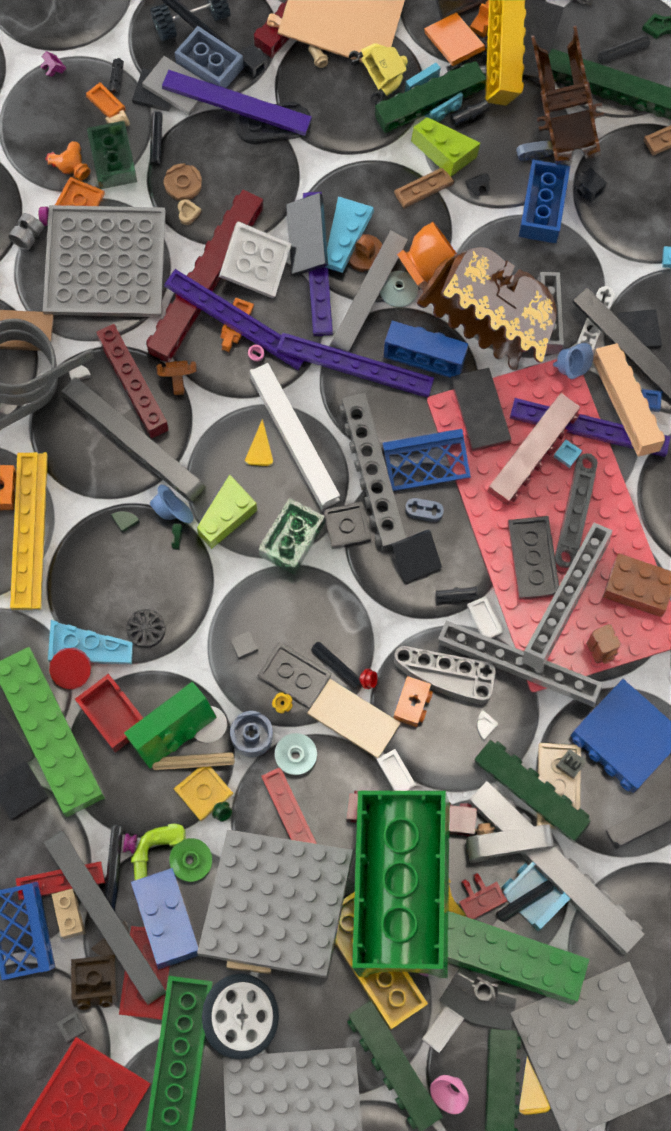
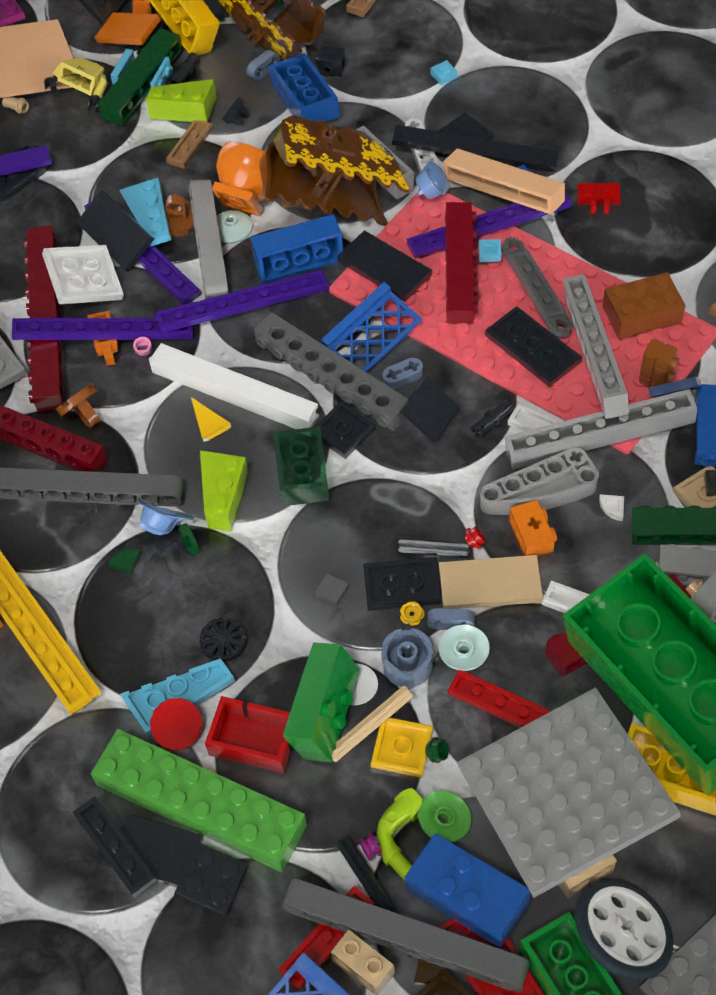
camera: 30 degrees left, 15 degrees down
none -> sand blue beam [427,608,475,630]
none -> dark blue tile [648,377,702,398]

